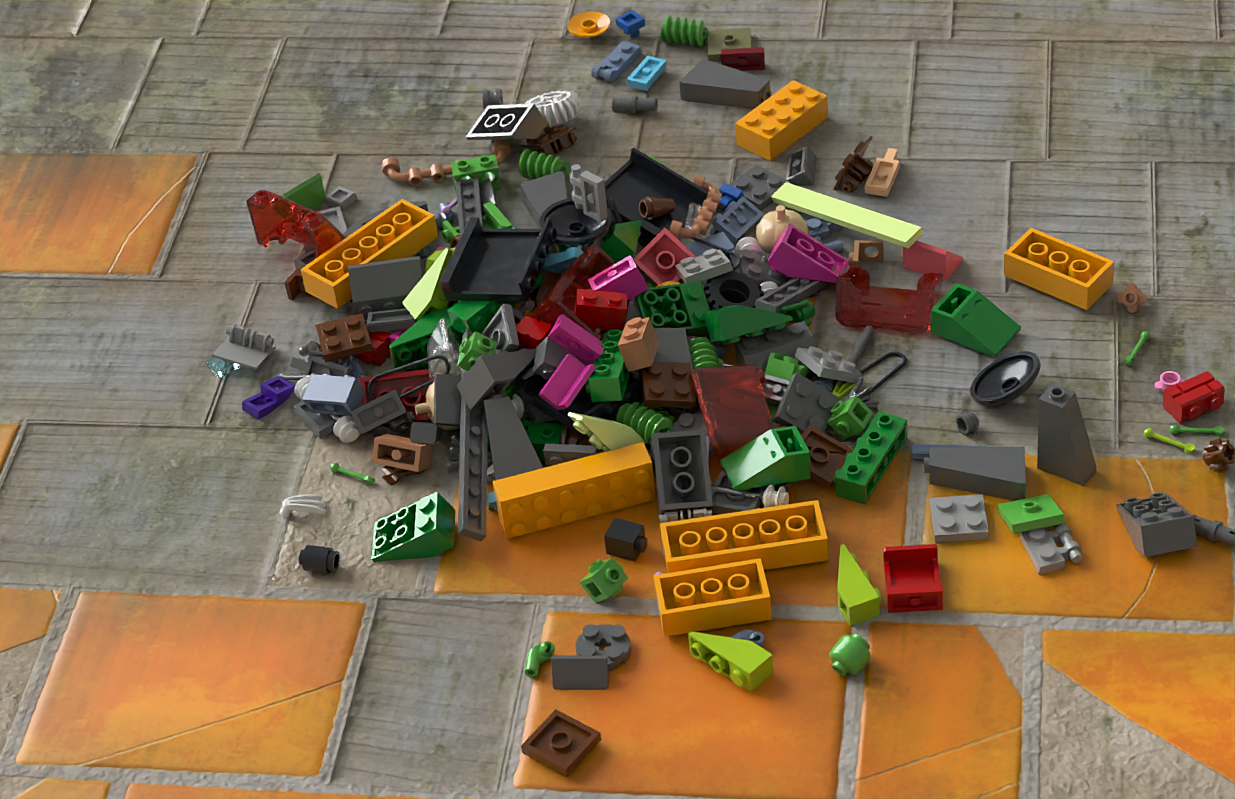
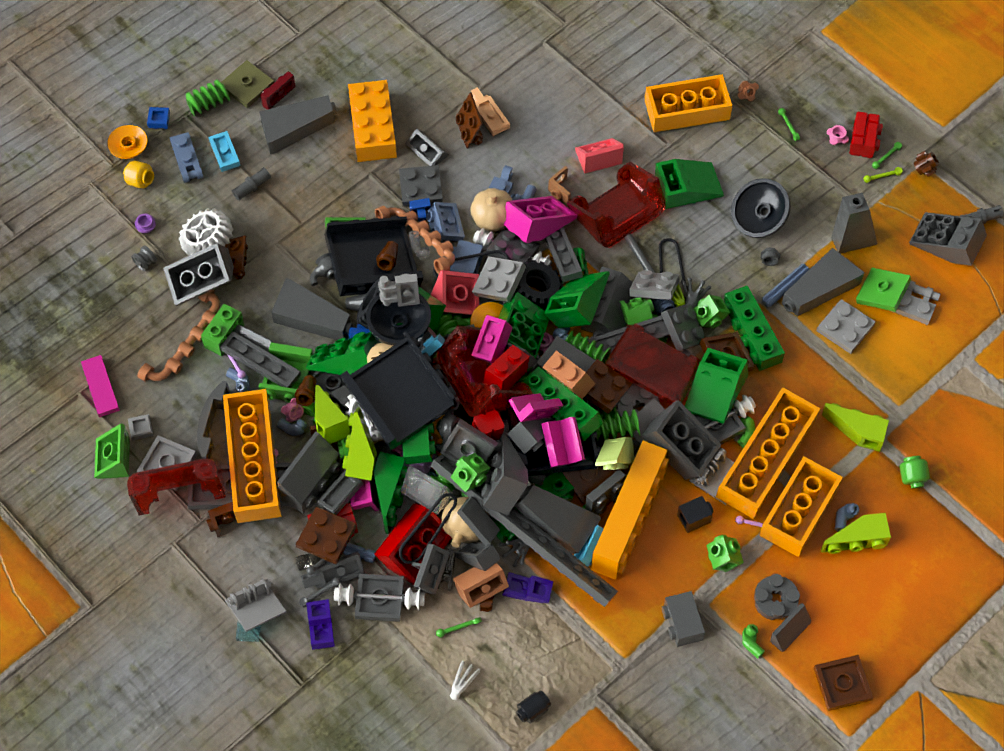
camera: 55 degrees left, 20 degrees up
brick [302,374,365,416] -> none
green slope [372,491,456,562] -> none
bright green piece [519,149,569,181] -> none
yellowish green tile [771,182,924,248] -> none
red panel [883,544,943,613] -> none
none -> dark pink tile [81,355,120,418]
none -> yellow head [123,160,154,189]
none -> medium lavender plate [135,213,156,233]
none -> dark purple slope [502,572,553,603]
none -> dark grey brick [662,591,705,647]

